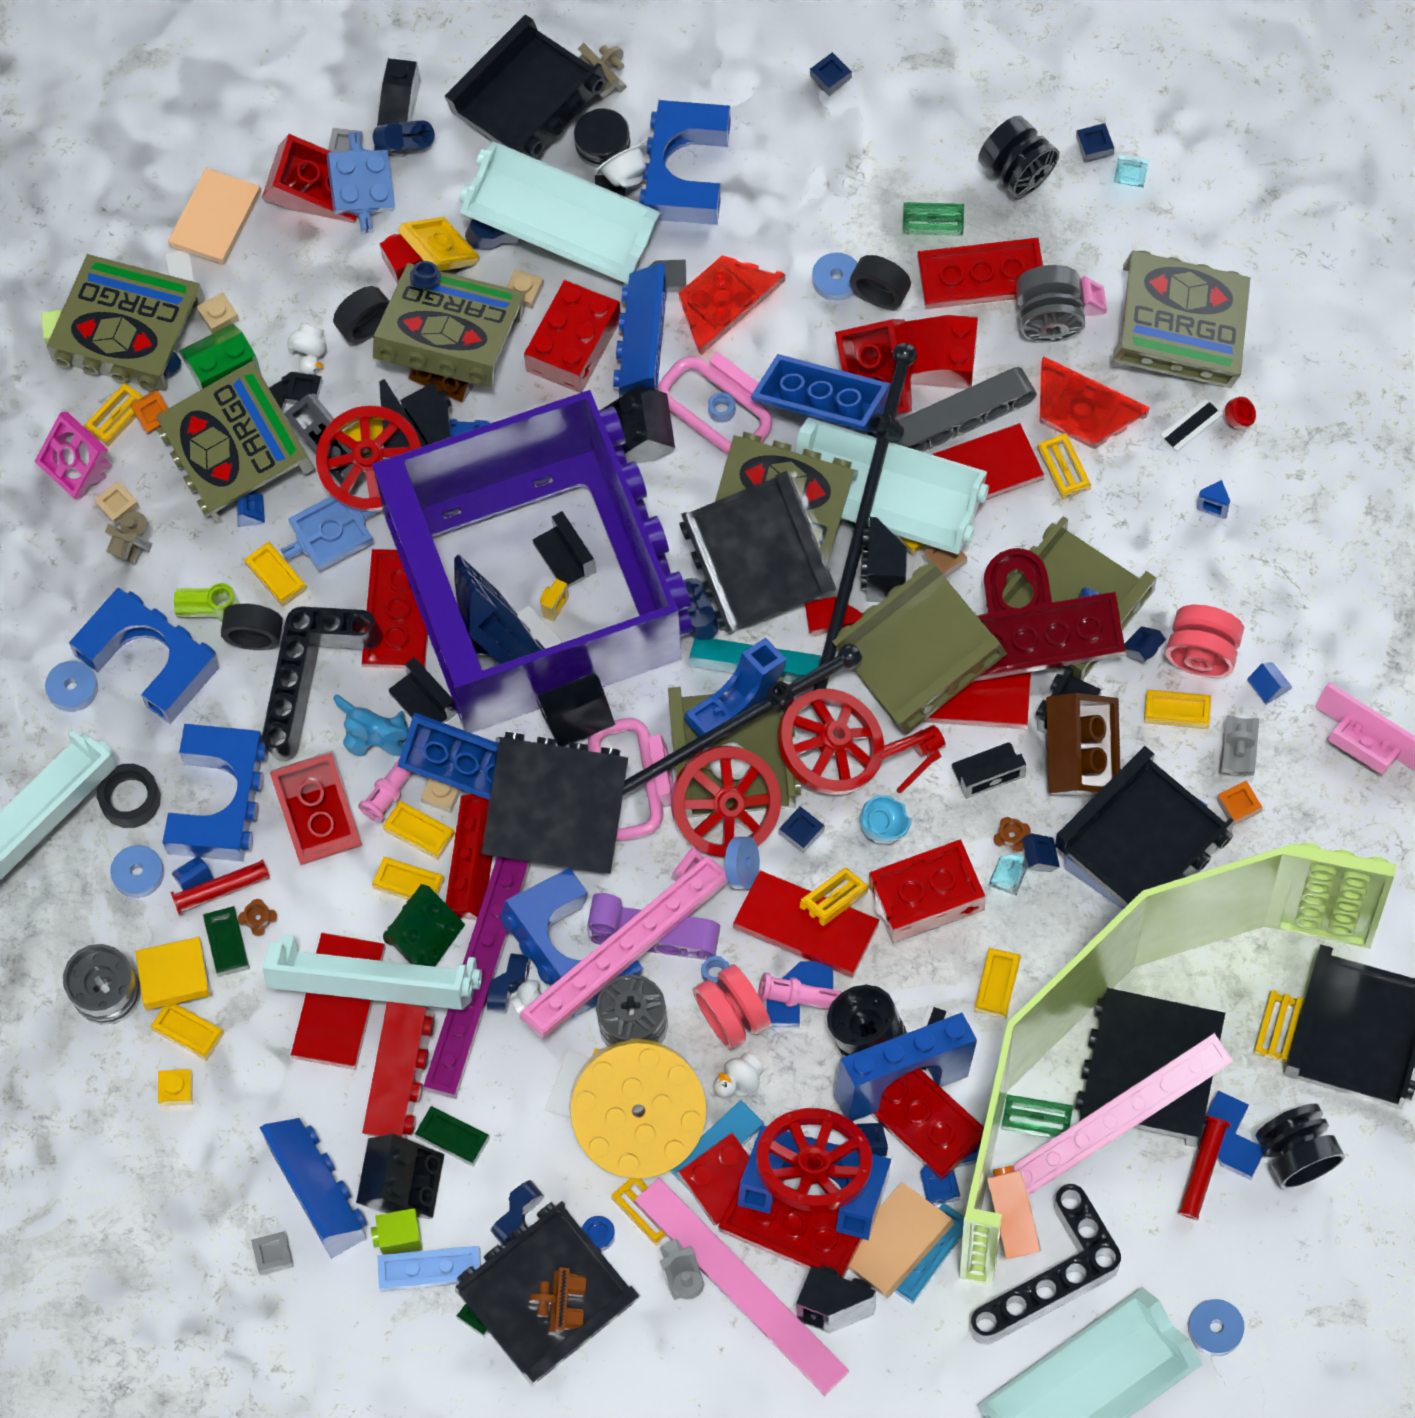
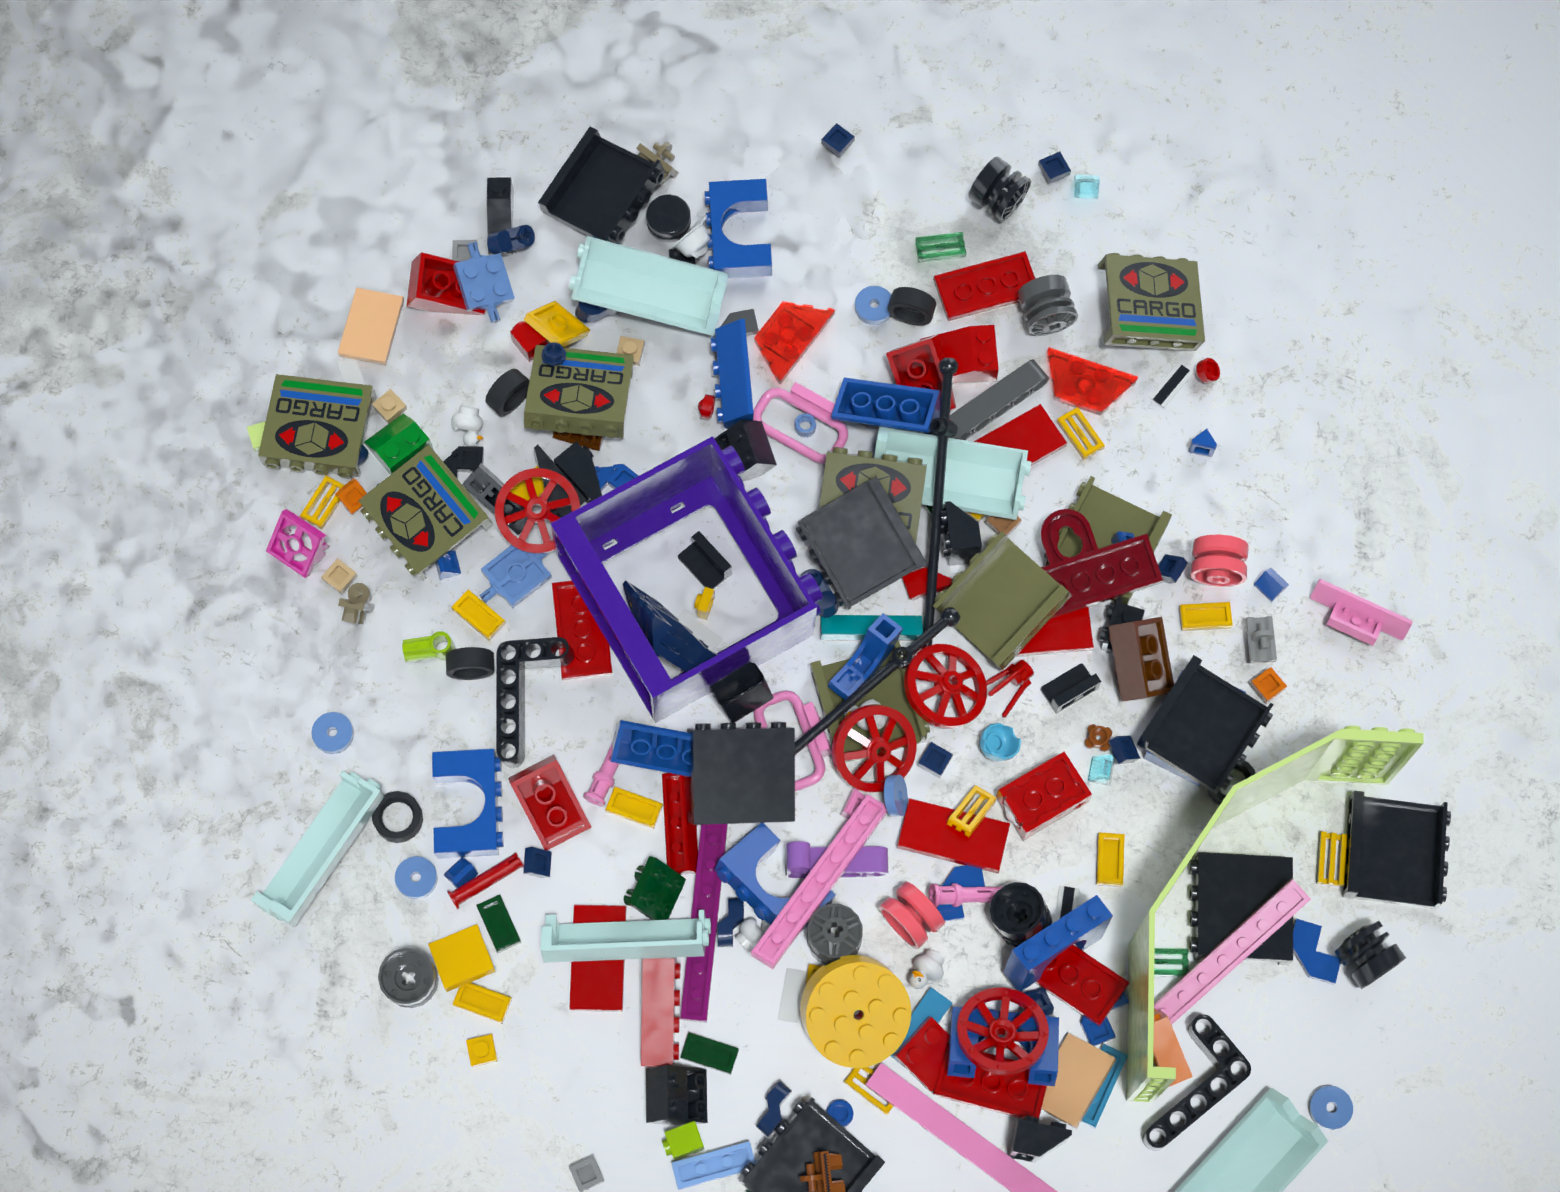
camera: 15 degrees left, 5 degrees up
blue arch [69,587,219,724] -> none
dark orange plate [238,899,277,936] -> none
blue slope [259,1118,368,1259] -> none
dark azure animal [333,695,409,756] -> none
yellow tile [372,856,445,900] -> none
black panel [389,657,457,723] -> none
tan plate [420,778,462,813] -> none
red piece [524,280,621,393] -> none
light grey hips [660,1239,705,1300] -> none
medium blue axle [701,956,730,986] -> none
bright pink slope [1080,276,1107,316] -> none
red pin [1178,1116,1231,1220] -> none
none -> dark blue plate [523,847,552,878]
none -> red tile [698,394,715,420]

